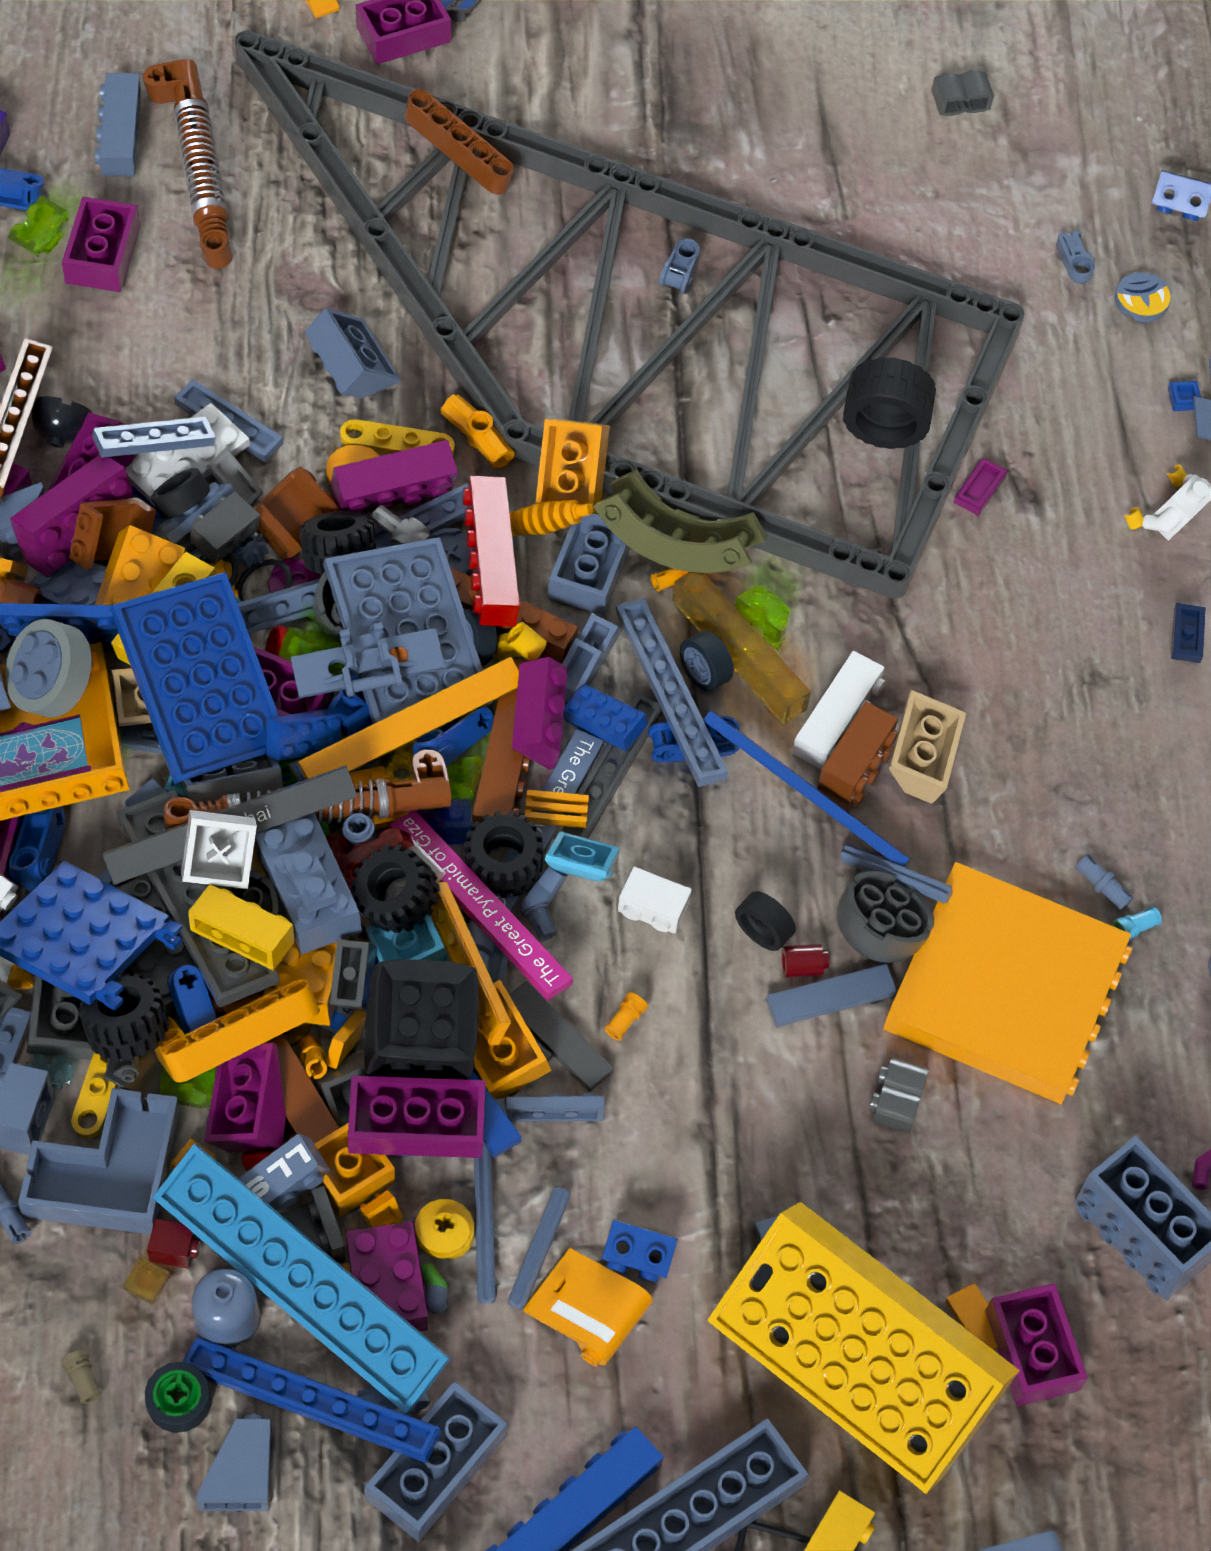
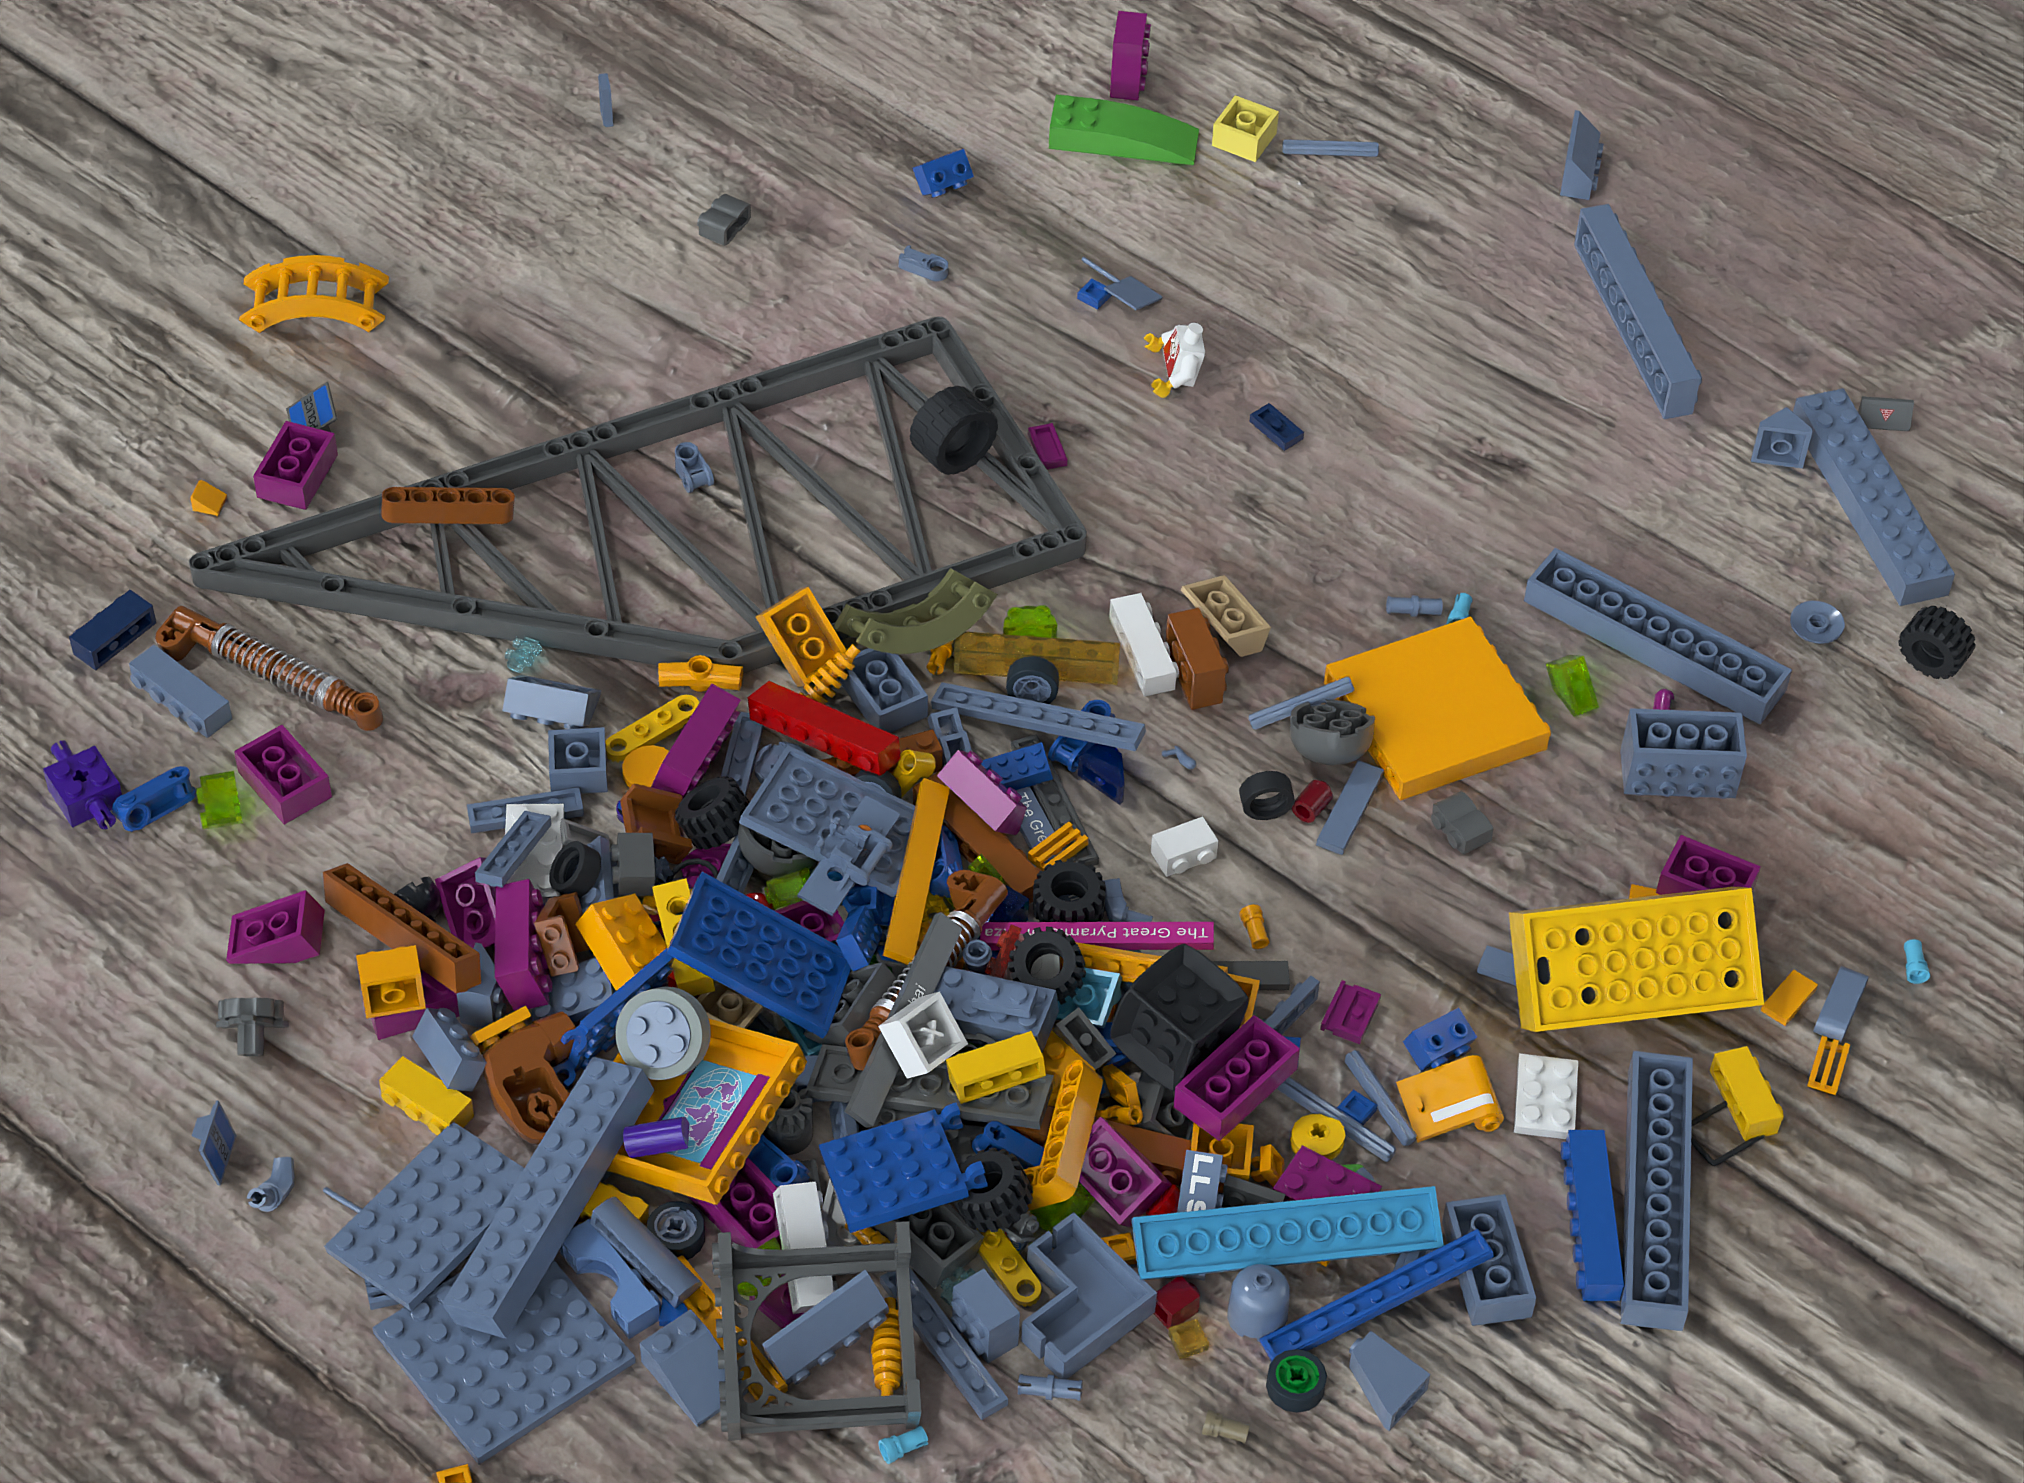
camera: 45 degrees left, 10 degrees down
light grey axle [371,505,449,560] -> none
medium azure slope [545,831,620,881] -> none
blue tile [704,711,911,867] -> none
tile [1115,272,1171,322] -> none
none -> dark blue brick [69,590,157,671]
none -> clear light blue piece [505,637,542,673]
none -> sand blue brick [548,727,608,794]
none -> dark grey gear [762,1083,813,1155]
none -> clear blue slope [1078,743,1125,805]
none -> sand blue piece [1162,746,1196,770]
none -> magenta plate [1320,980,1381,1044]
none -> blue tile [1337,1089,1378,1125]
none -> white plate [1514,1053,1578,1139]
none -> clear neon green slope [1546,655,1599,717]
none -> light orange tile [1761,969,1818,1026]

